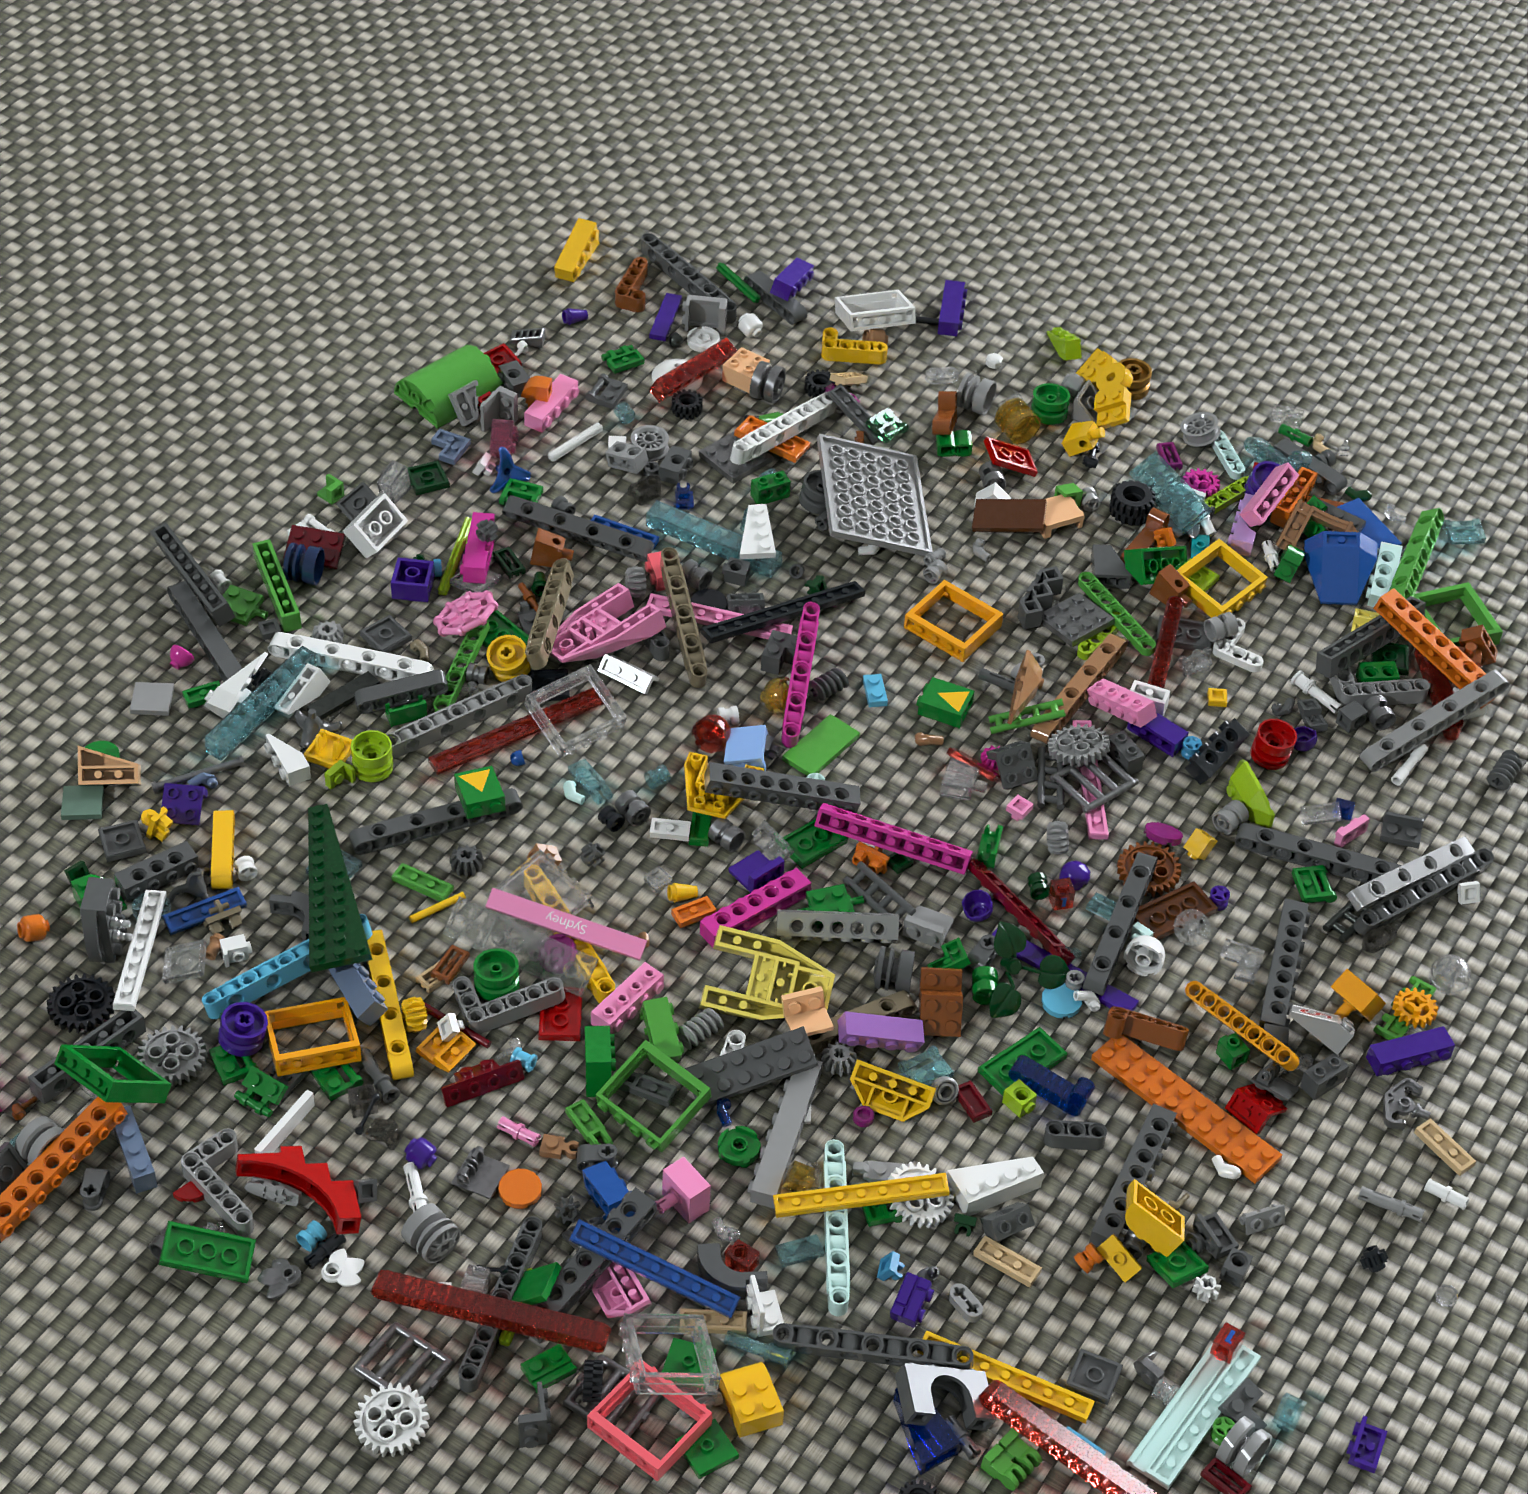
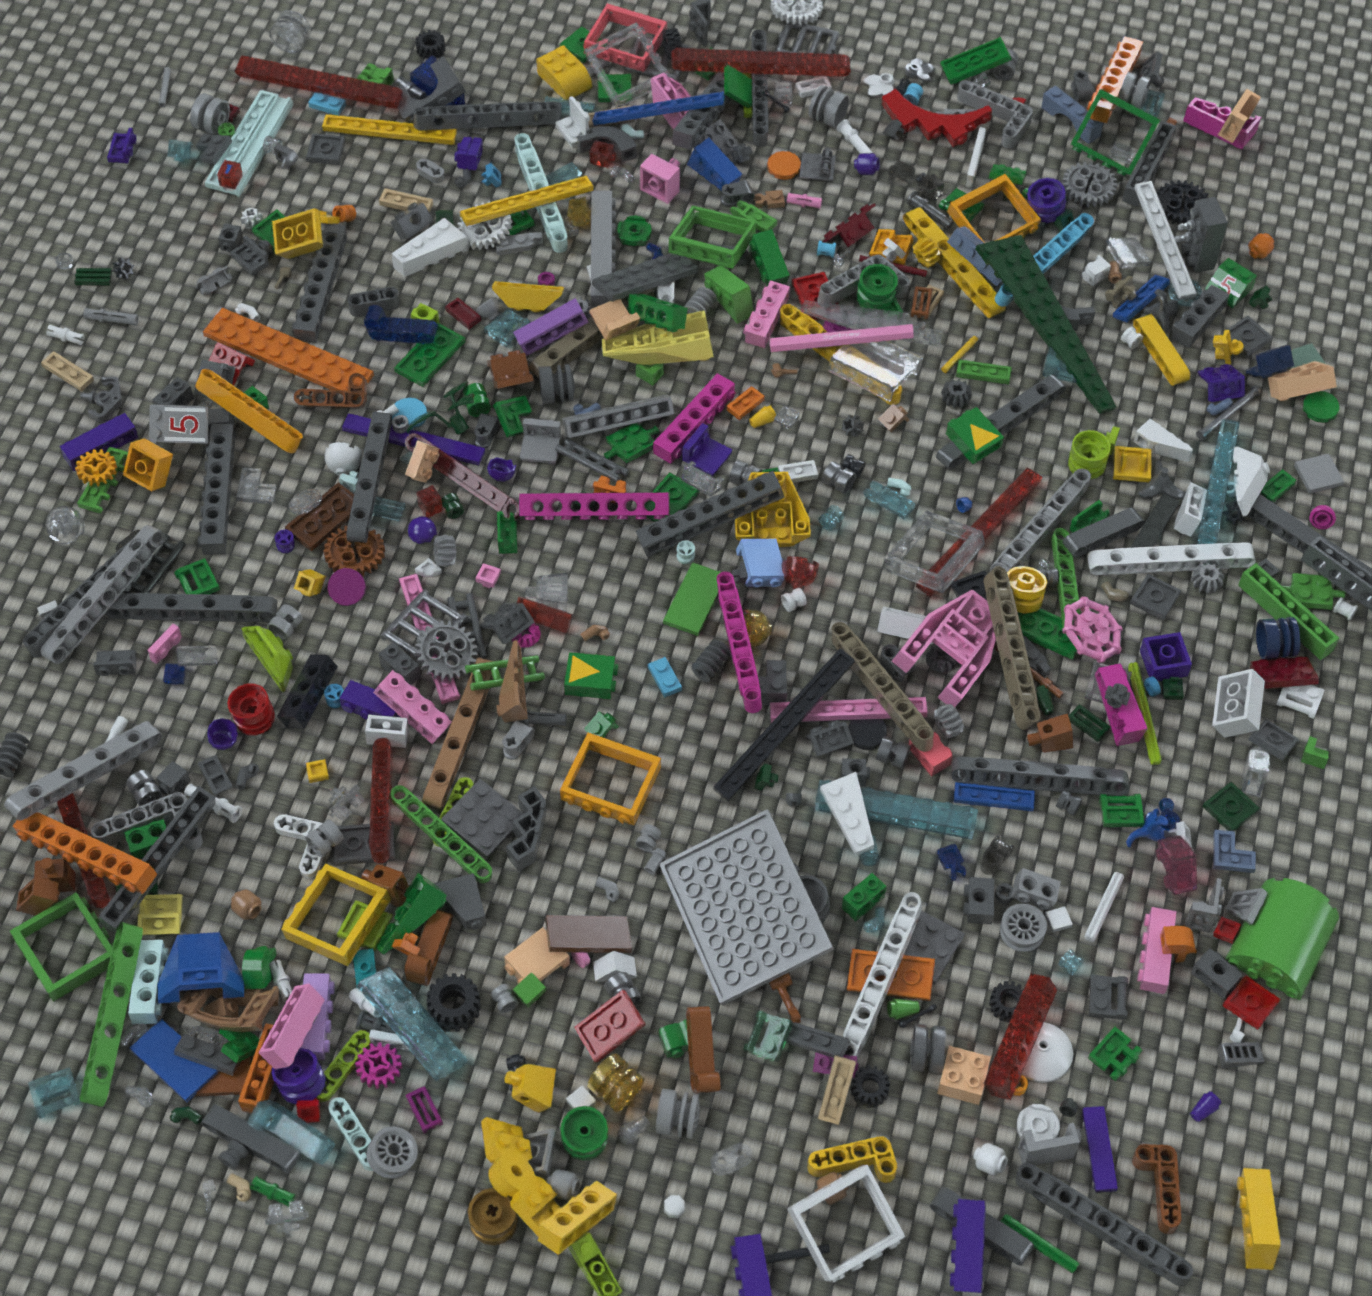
camera: 165 degrees right, 10 degrees up
none -> dark green tile [74,268,112,286]
none -> medium nougat head [231,889,262,920]
none -> light nougat bracket [405,440,439,483]
none -> white tile [415,558,442,577]
none -> yellow brick [538,1181,617,1255]
none -> white tile [566,1085,596,1109]
none -> sand blue arm [573,403,601,415]
none -> green bracket [584,711,619,738]
none -> green brick [627,294,688,332]
none -> clear blue plate [1158,798,1180,831]
none -> dark blue bracket [1245,345,1294,378]

